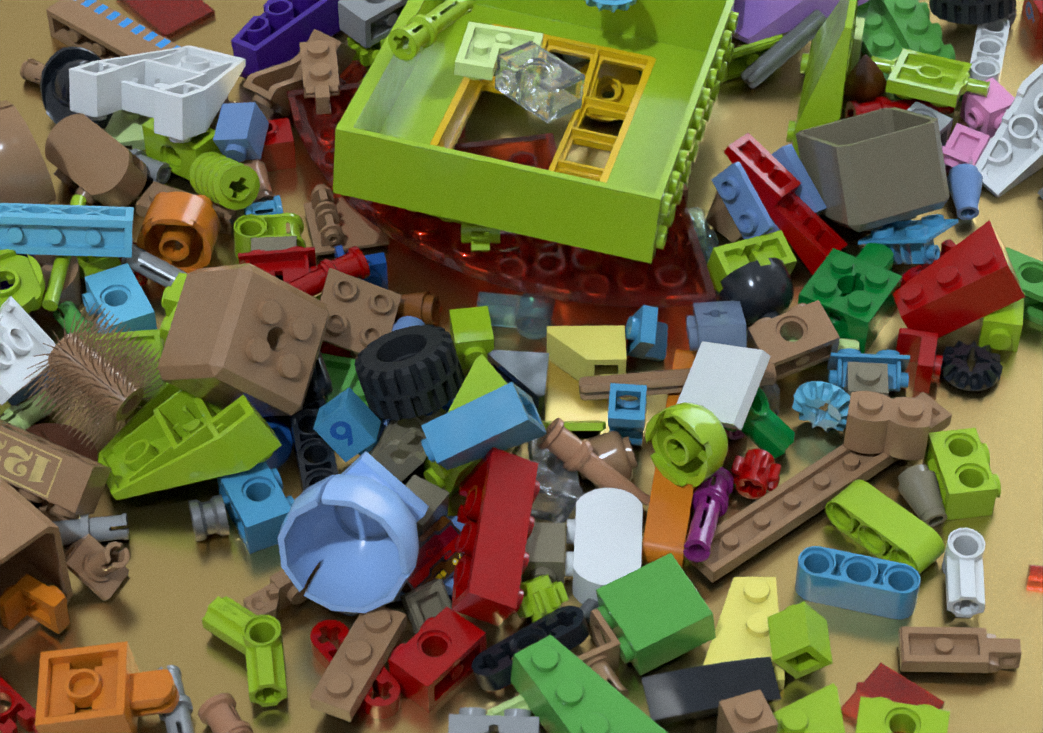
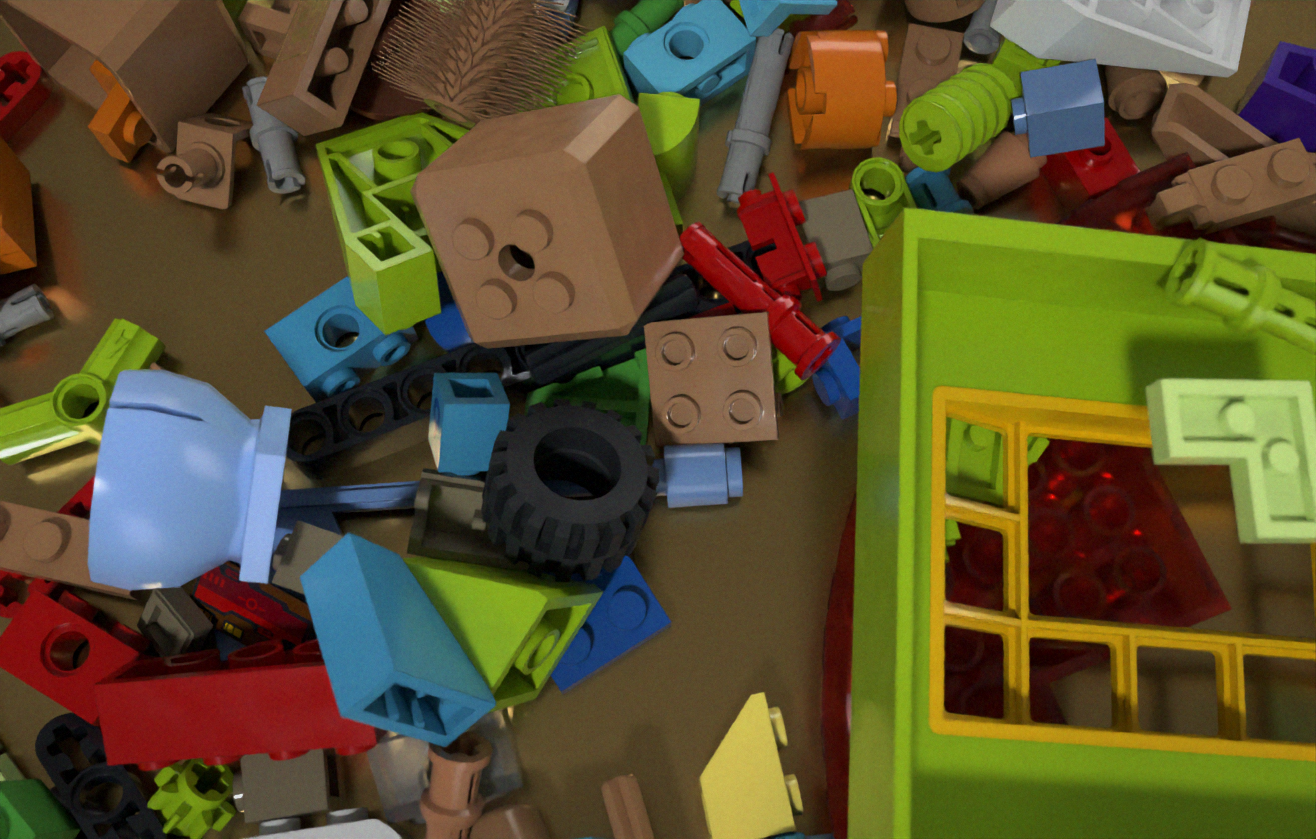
camera: 80 degrees right, 25 degrees up
flat silver wheel [188,494,230,541] -> none
dark orange cone [395,291,441,326] -> none
lime brick [449,306,494,369] -> none
clear light blue piece [477,288,555,339] -> none
slope [487,350,549,421] -> none
clear brick [495,41,585,123] -> none
lime piece [542,420,606,431] -> none

